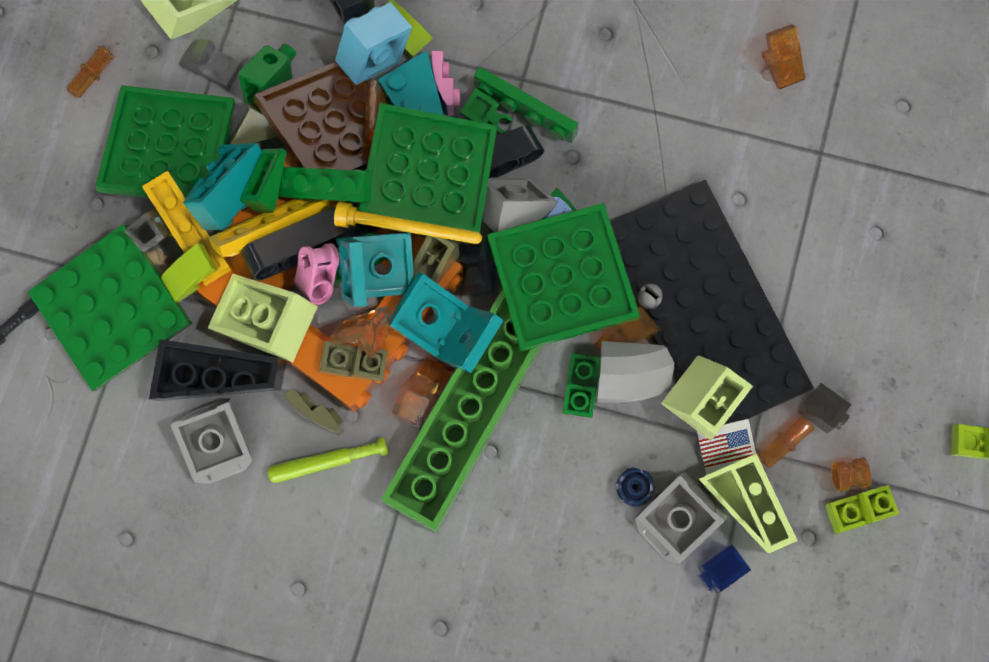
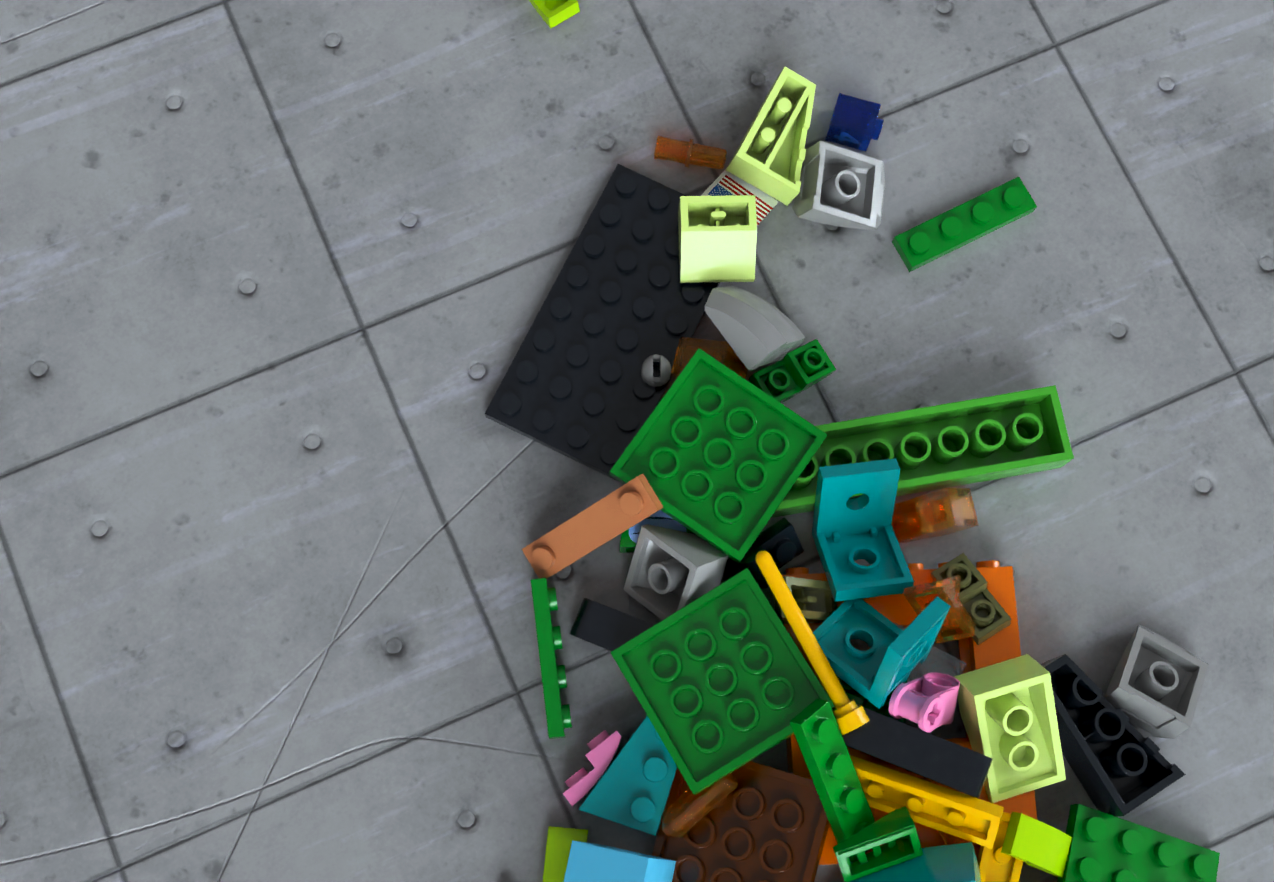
camera: 140 degrees left, 0 degrees up
lime piece [267,437,389,483] -> none
olive slope [284,388,344,436] -> none
green plate [460,88,513,134] -> none
dark blue plate [616,467,655,506] -> none
clear orange slope [762,24,806,90] -> none
clear smoke brick [798,383,852,434] -> none
lime slope [825,485,899,534] -> none
clear orange wheel [831,457,872,493] -> none
none -> nougat plate [522,474,664,579]
none -> green plate [892,177,1037,272]

